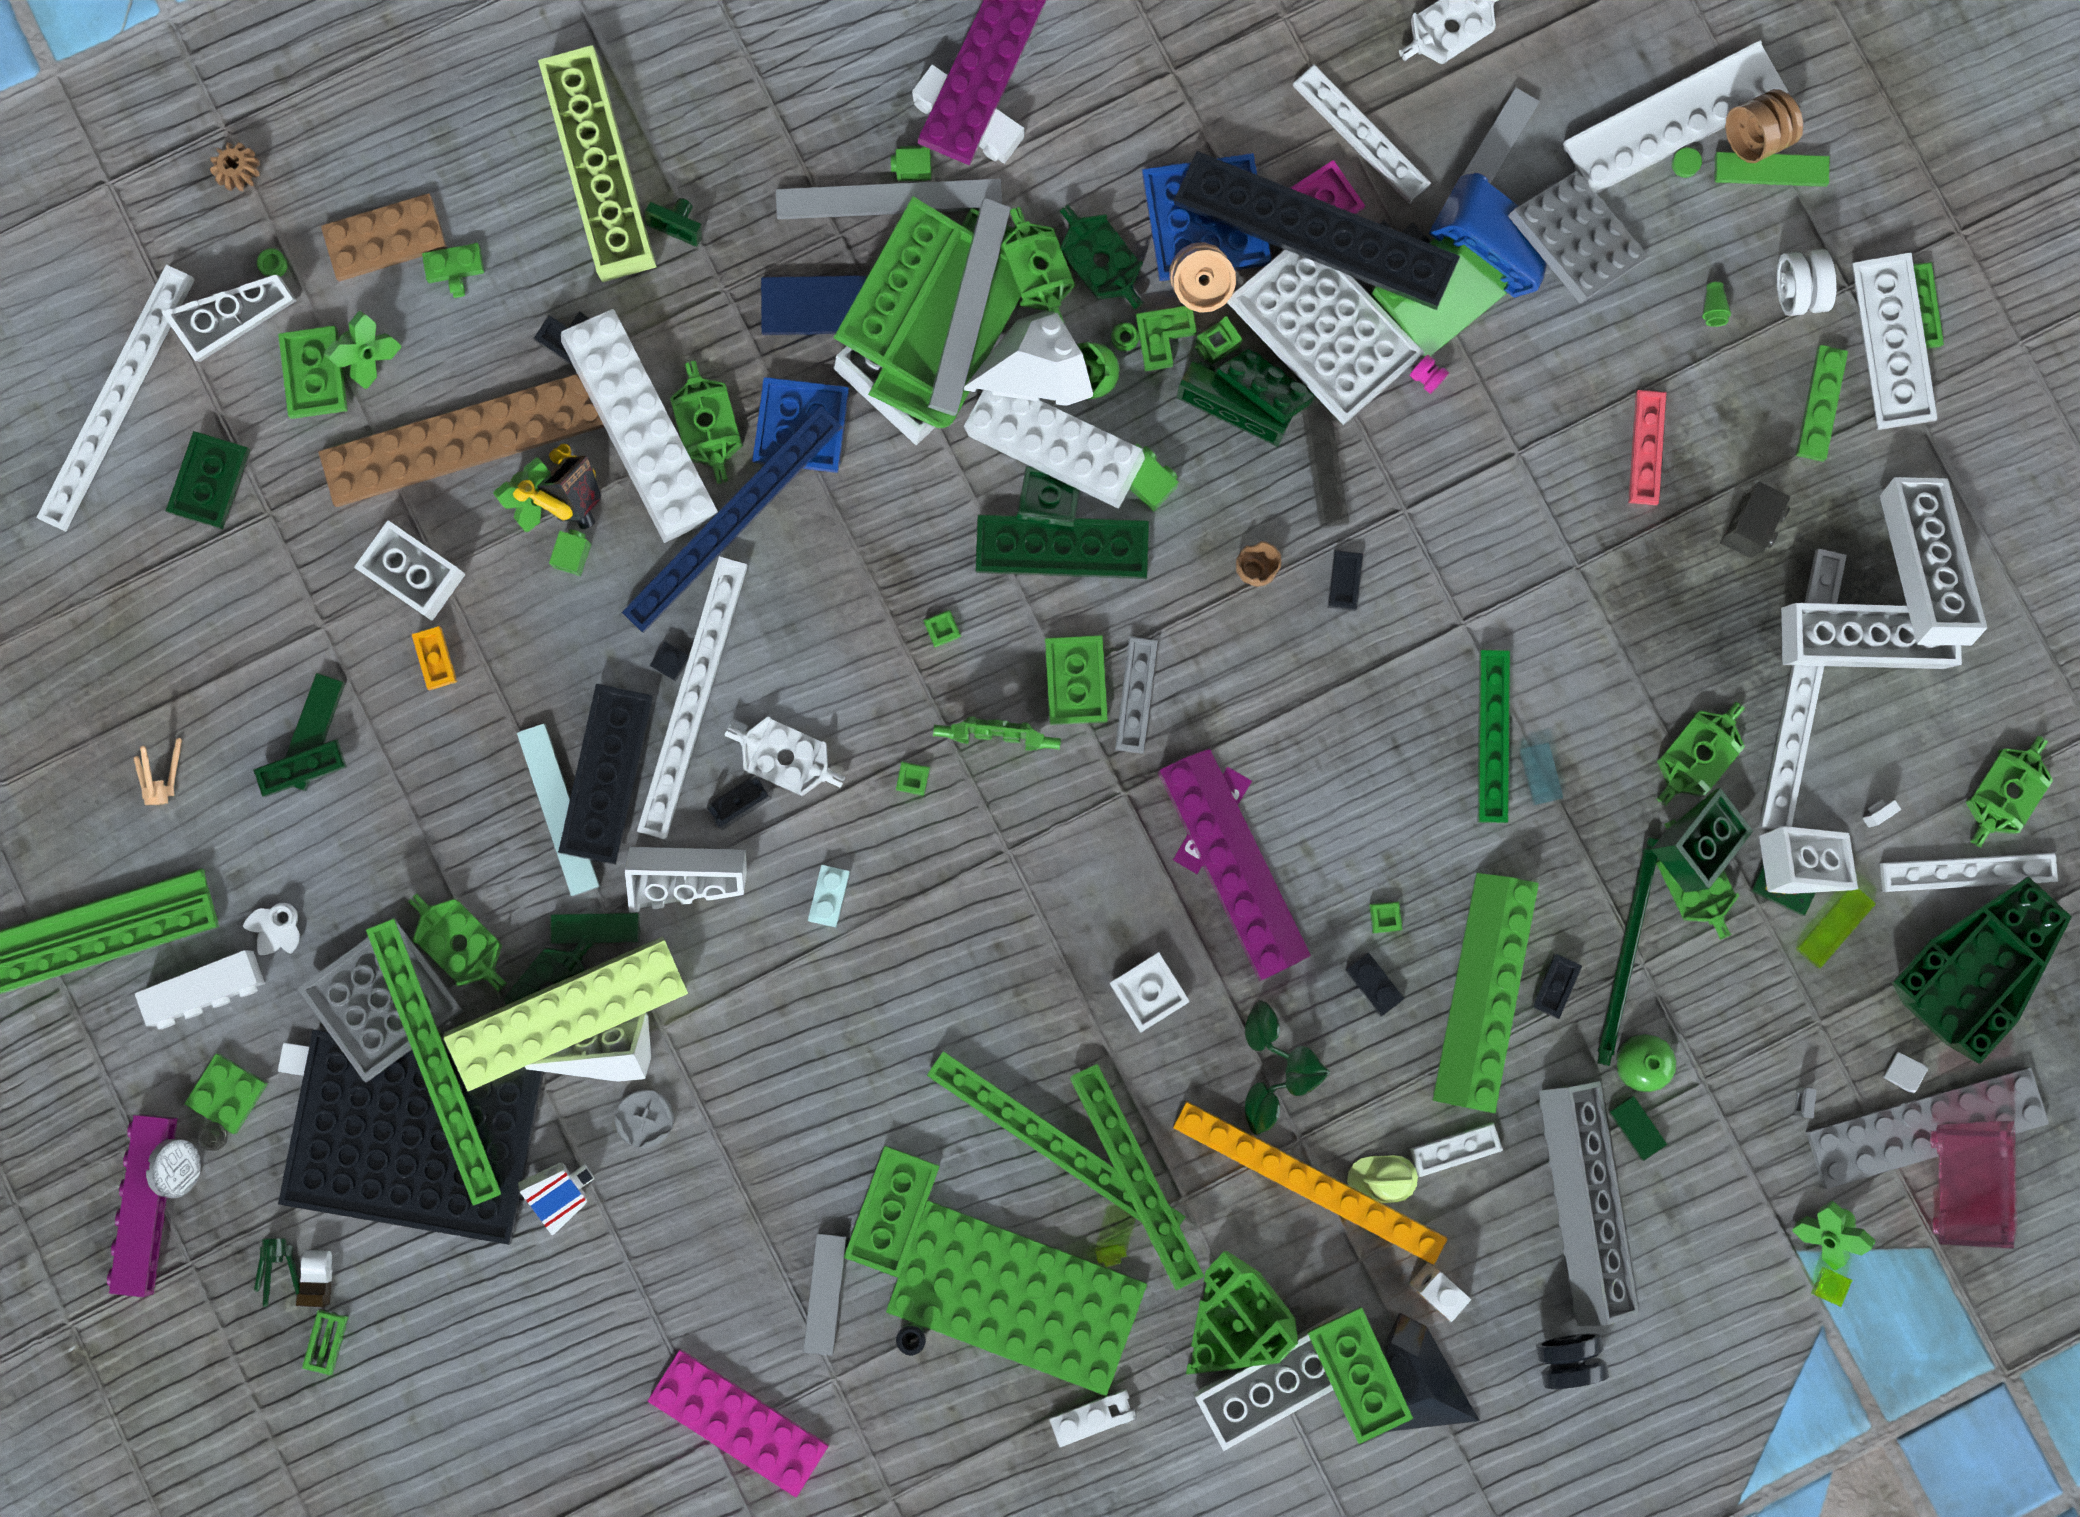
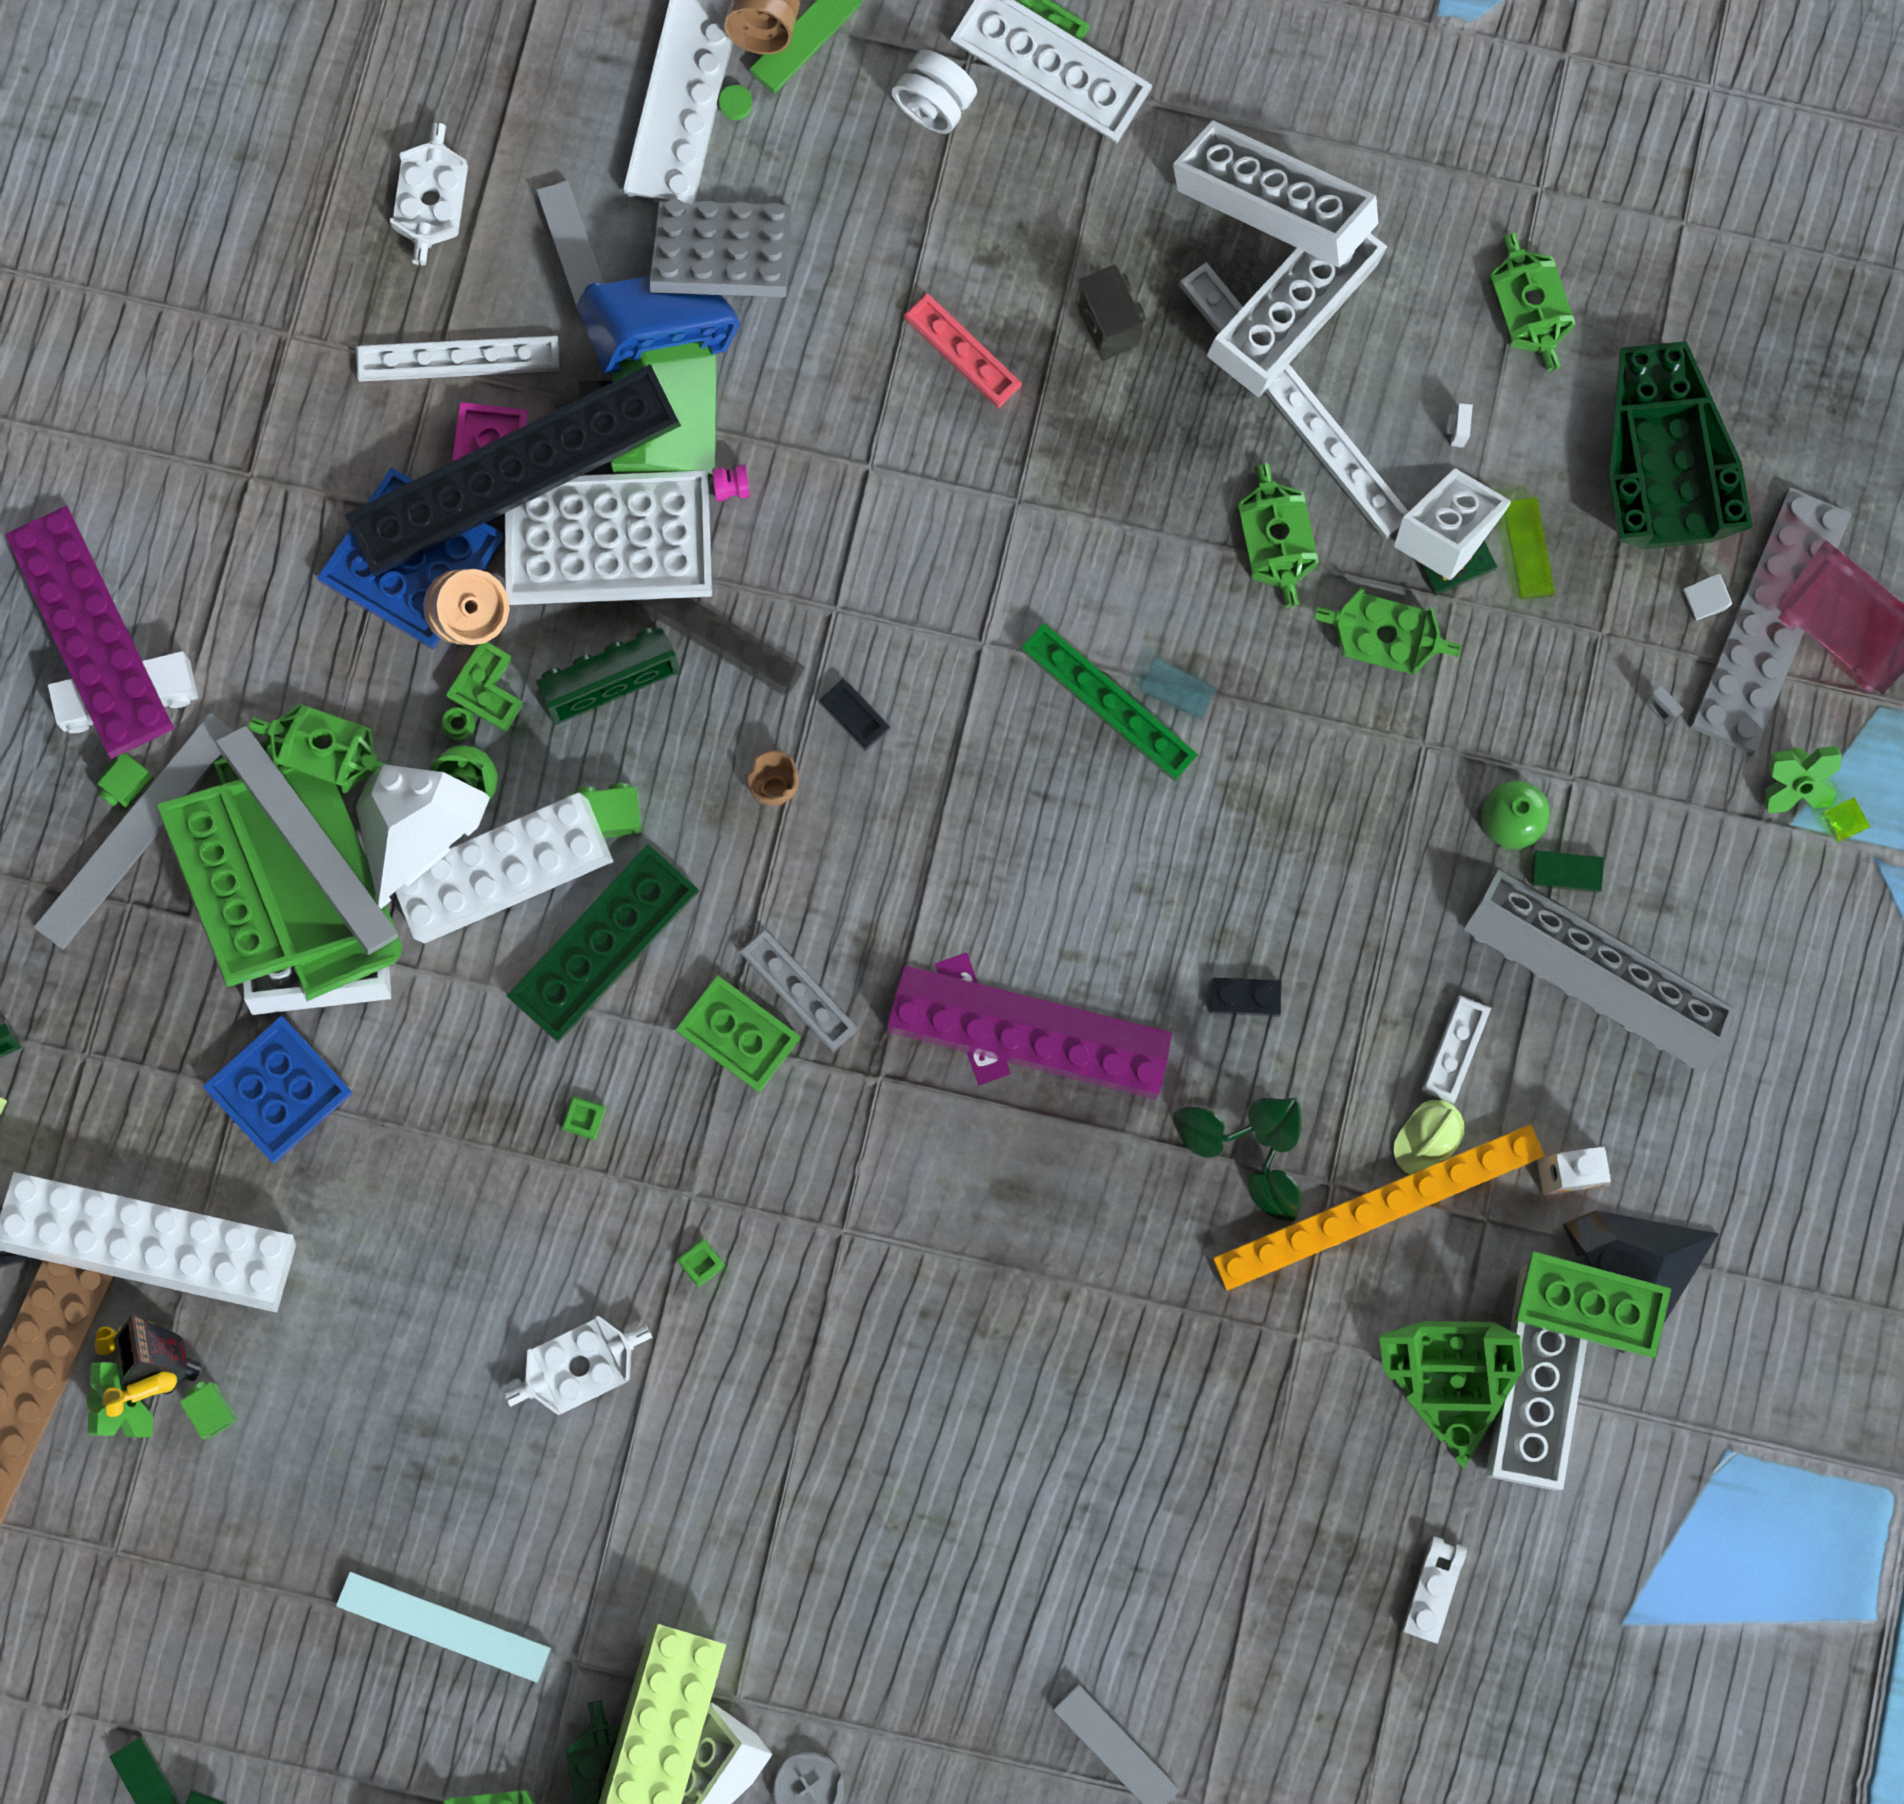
camera: 55 degrees left, 5 degrees down
white brick [354,520,466,621] -> none
light orange plate [411,626,457,690] -> none
dark green tile [551,913,640,944] -> none
black plate [558,684,653,865] -> none
dark blue plate [621,406,843,633] -> none
white wedge [625,847,747,913] -> none
white plate [637,556,748,840] -> none
black plate [650,641,689,682] -> none
bright green plate [670,361,743,484] -> none
black hinge [707,775,771,830] -> none
dark blue tile [761,276,868,335] -> none
light aqua plate [808,865,850,928] -> none
bright green plate [844,1146,940,1278] -> none
bright green plate [886,1200,1147,1396] -> none
black brick [896,1322,927,1356] -> none
bright green plate [927,1051,1186,1226] -> none
bright green plate [933,717,1061,751] -> none
dark green tile [1017,466,1080,528] -> none
dark green plate [1060,204,1144,310] -> none
bright green plate [1070,1064,1204,1291] -> none
clear neon green plate [1095,1243,1127,1267] -> none
white plate [1109,952,1190,1033] -> none
bright green window [1195,316,1242,365] -> none
dark green plate [1214,348,1315,424] -> none
bright green tile [1369,901,1402,934] -> none
bright green slope [1432,873,1539,1114] -> none
black plate [1531,954,1582,1019] -> none
black wheel [1536,1333,1609,1389] -> none
dark green piece [1597,838,1658,1066] -> none
dark green slope [1652,788,1753,893] -> none
bright green cone [1702,282,1731,327] -> none
bright green plate [1795,345,1848,462] -> none
white tile [1880,853,2058,892] -> none

